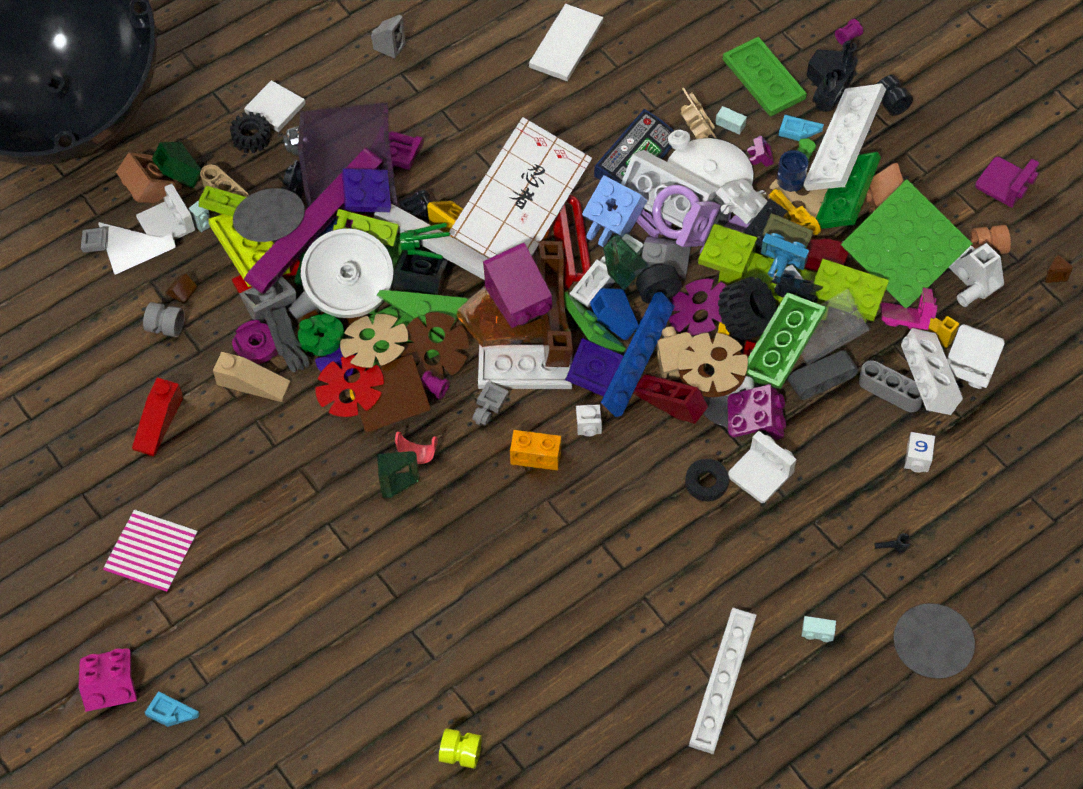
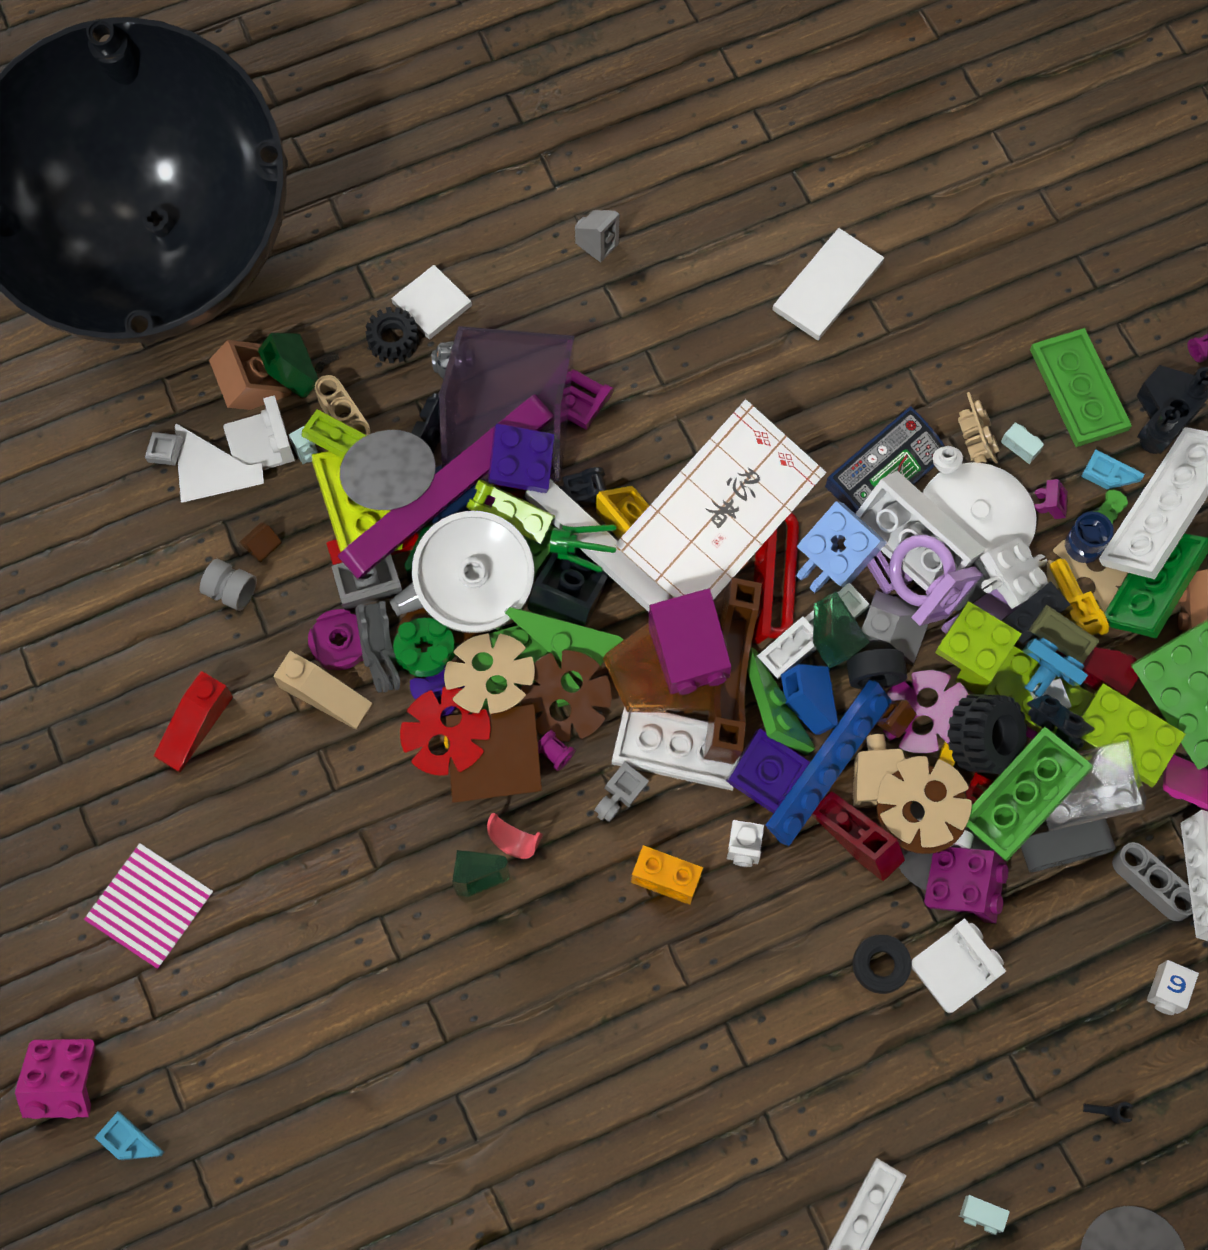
camera: 10 degrees right, 10 degrees up
none -> reddish brown slope [877,700,917,738]

